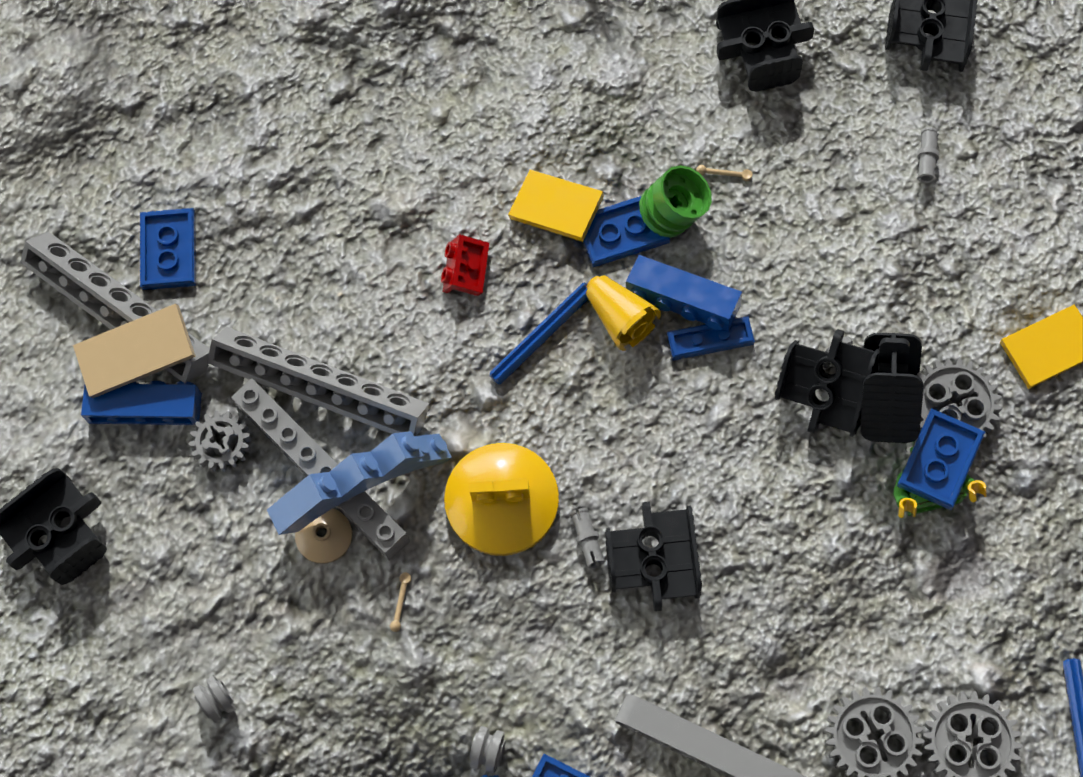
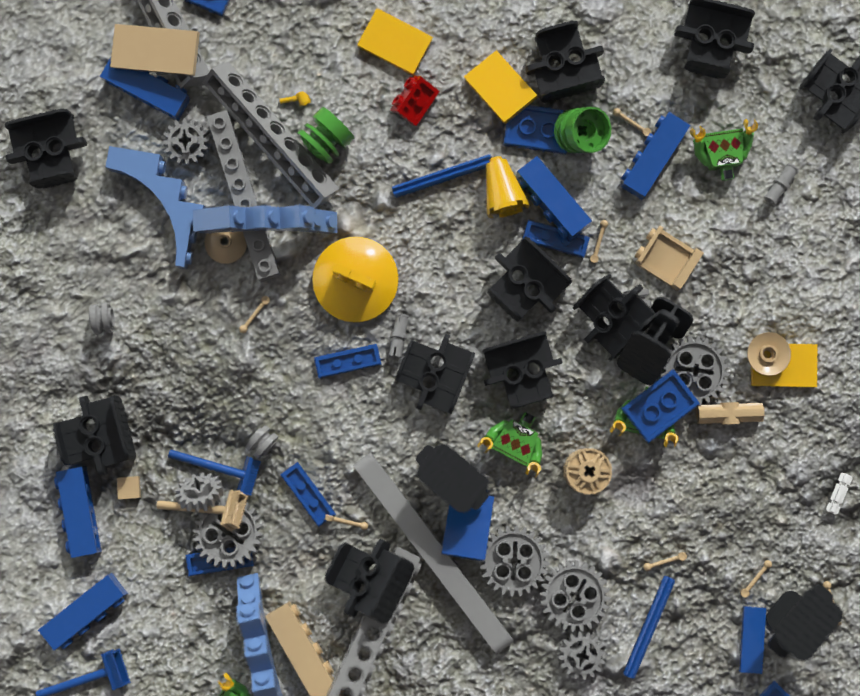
camera: 20 degrees right, 15 degrees up
none -> medium blue arch [106,146,206,269]
none -> yellow hand [279,91,311,106]
none -> bright green wheel [297,107,355,165]
none -> blue tile [314,344,382,379]
none -> yellow tile [357,8,433,76]
none -> black piece [416,444,488,513]
none -> blue tile [441,496,494,562]
none -> bright green torso [477,412,542,478]
none -> black piece [482,331,563,409]
none -> black piece [487,236,572,322]
none -> black piece [525,20,605,103]
none -> tan wheel [563,448,612,494]
none -> tan hinge [590,220,608,263]
none -> blue brick [621,112,691,200]
none -> tan panel [634,226,704,291]
none -> tan hinge [643,552,687,571]
none -> bright green torso [690,119,758,181]
none -> tan piece [696,402,765,425]
none -> tan dish [747,332,791,376]

